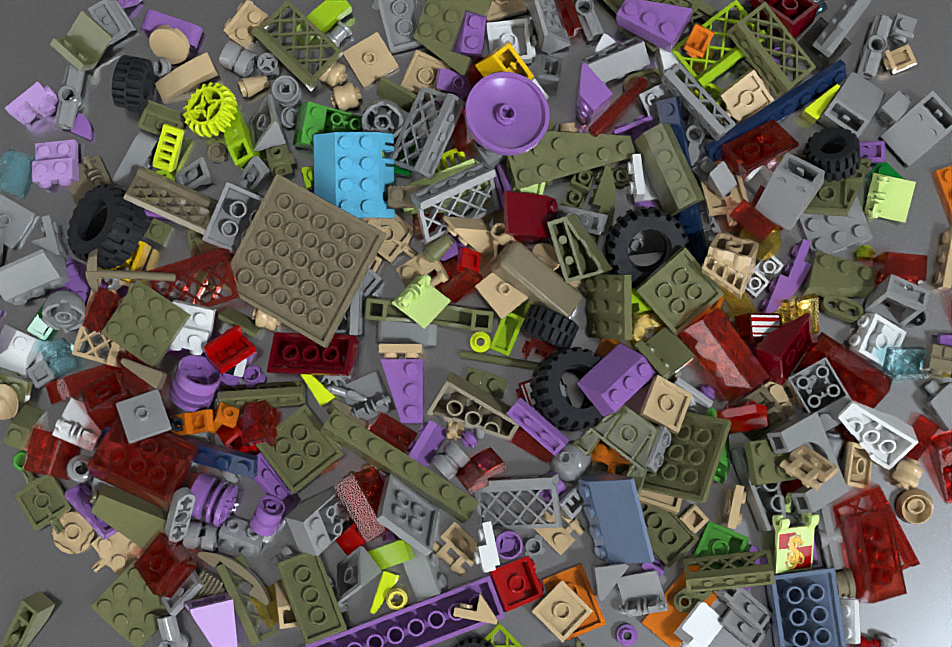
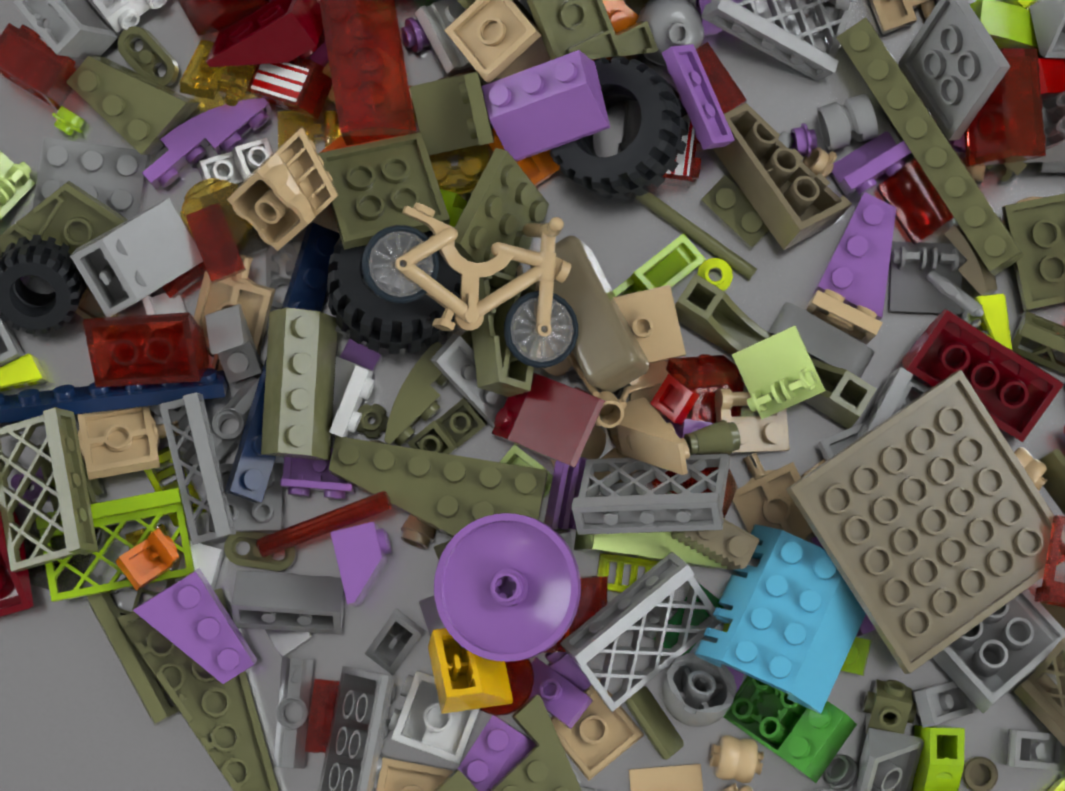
camera: 155 degrees left, 0 degrees up
clear red slope [455,447,507,493] -> none
black tyre [520,305,579,350] -> none
clear red bracket [521,337,555,360] -> none
none -> piece [362,202,578,368]

